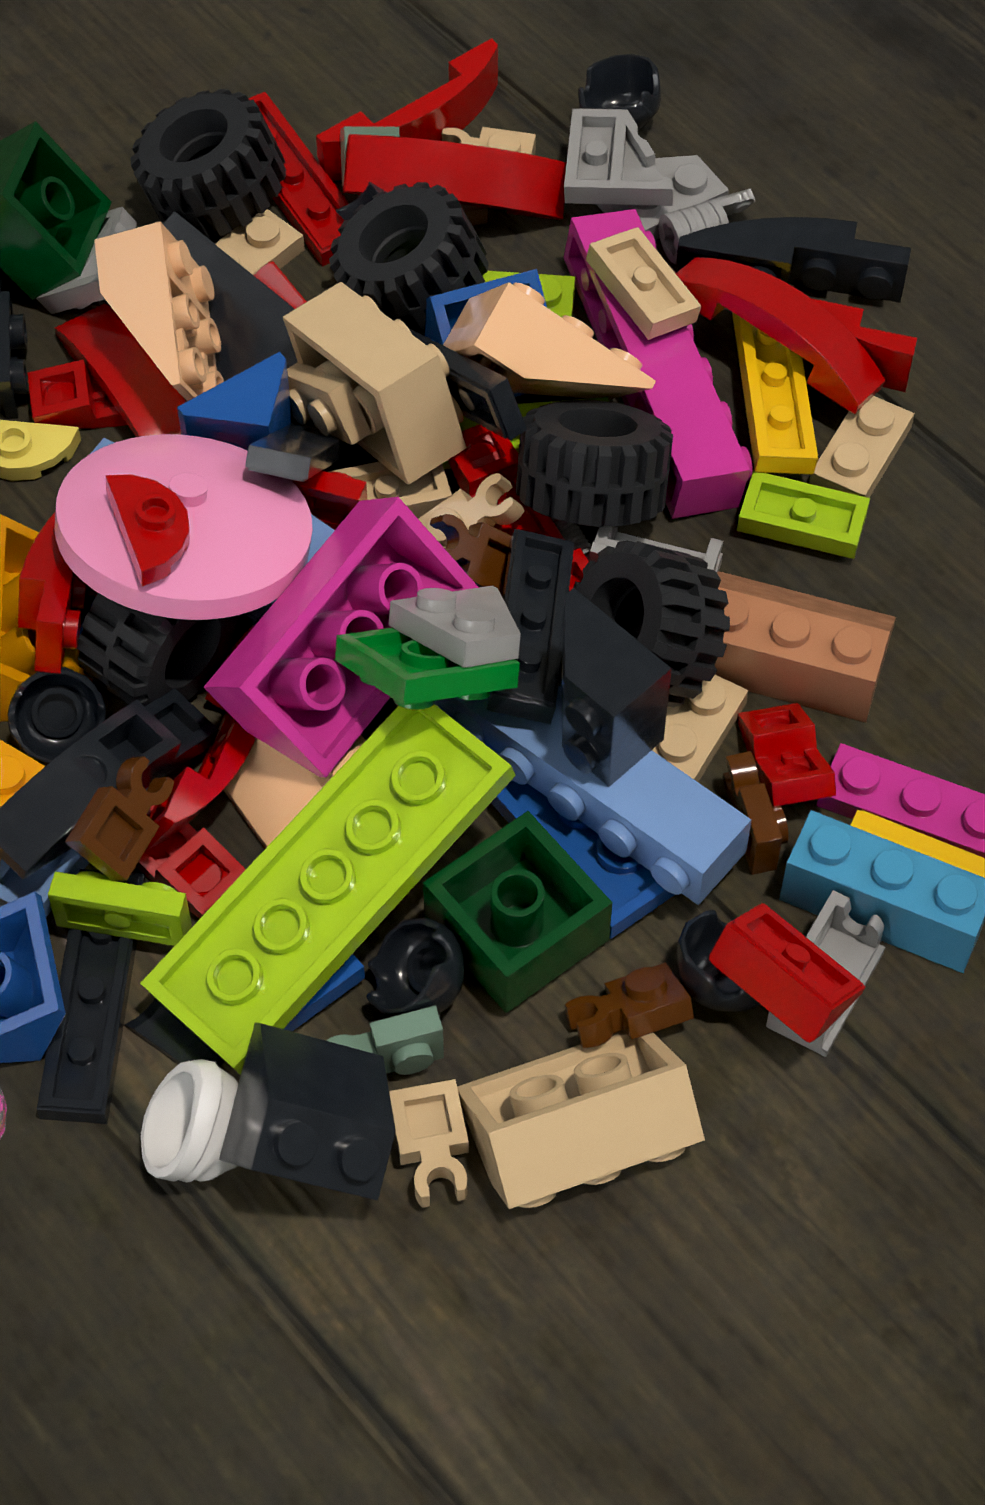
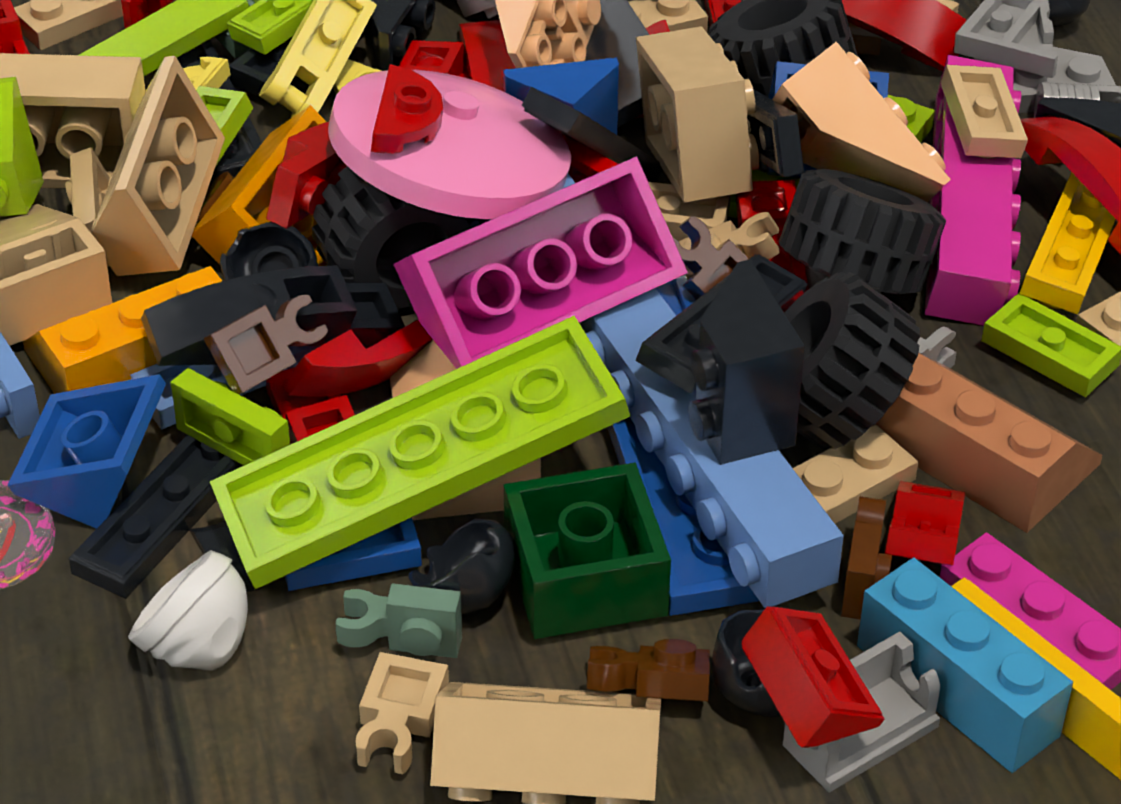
camera: 25 degrees right, 15 degrees down
black slope [219,1022,396,1200] -> none
tan plate [287,362,371,445] -> none
green plate [335,628,520,709] -> none
light grey wing [389,586,521,668] -> none

